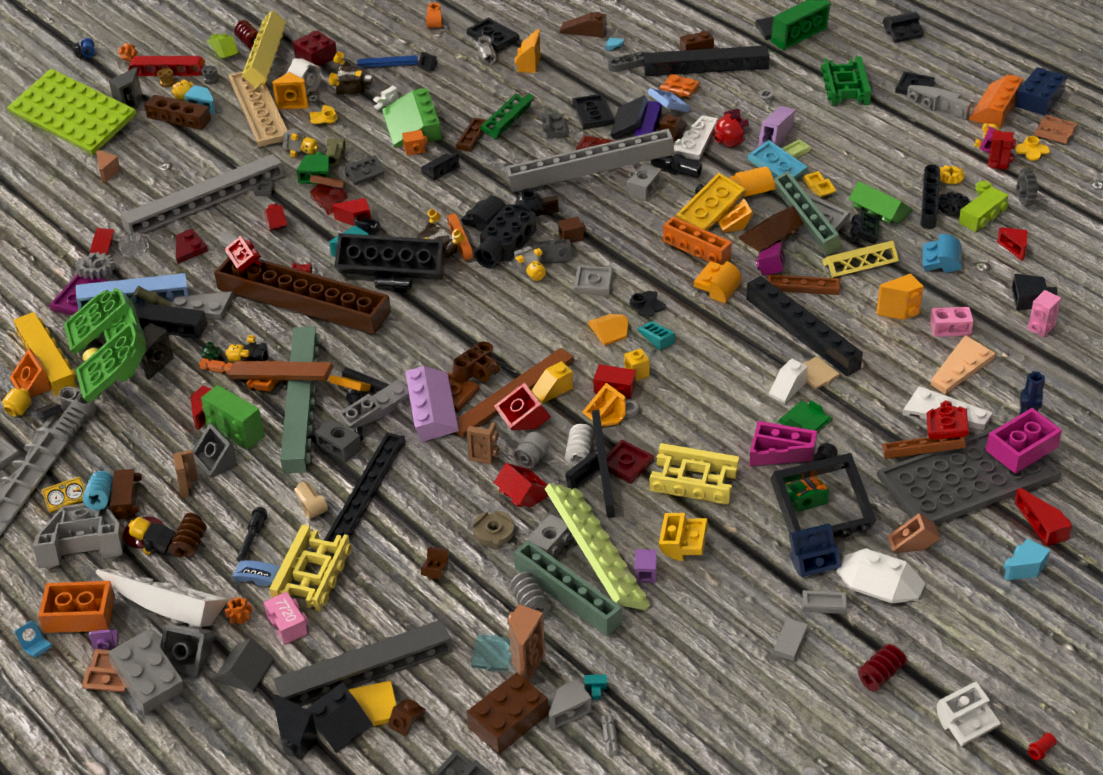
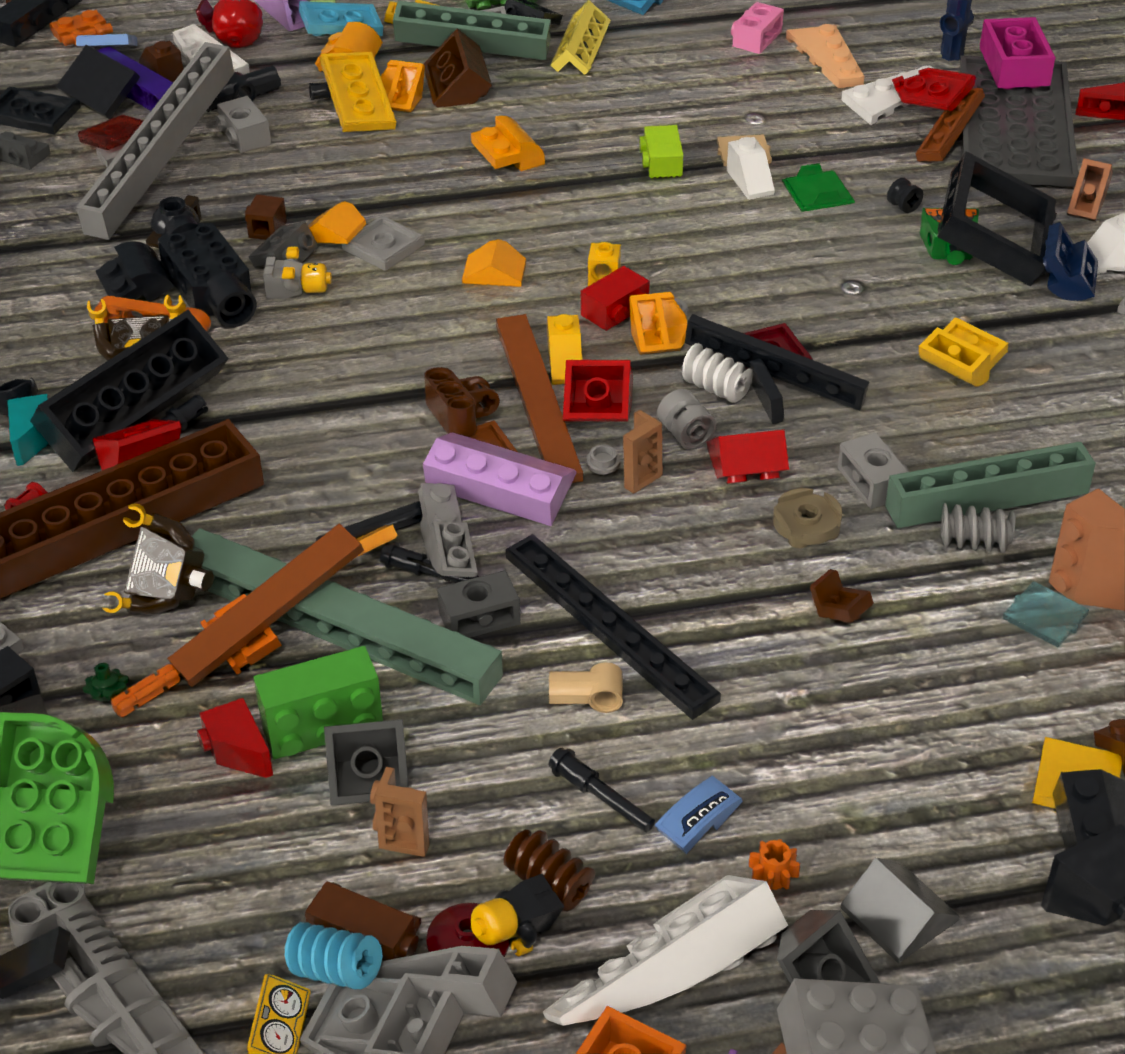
camera: 60 degrees left, 0 degrees up
piece [226,335,269,363] -> none
bright pink brick [263,592,309,645] -> none
light yellow fence [269,525,352,612] -> none
dark grey brick [273,619,452,706] -> none
yellowish green plate [545,483,650,611] -> none
black plate [630,291,666,317] -> none
medium lavender brick [635,549,657,583] -> none
teal slope [638,321,675,351] -> none
light yellow fence [649,443,739,505] -> none
orange brick [663,216,732,265] -> none
black brick [746,276,863,377] -> none
dark pink wedge [749,421,817,466] -> none
magenta slope [756,242,786,276] -> none
dark orange tile [767,274,840,295] -> none
light orange slope [876,274,923,320] -> none
none -> red slope [93,419,181,470]
none -> dark brown torso [102,503,214,615]
none -> light orange slope [308,201,366,244]
none -> lime brick [639,125,683,179]

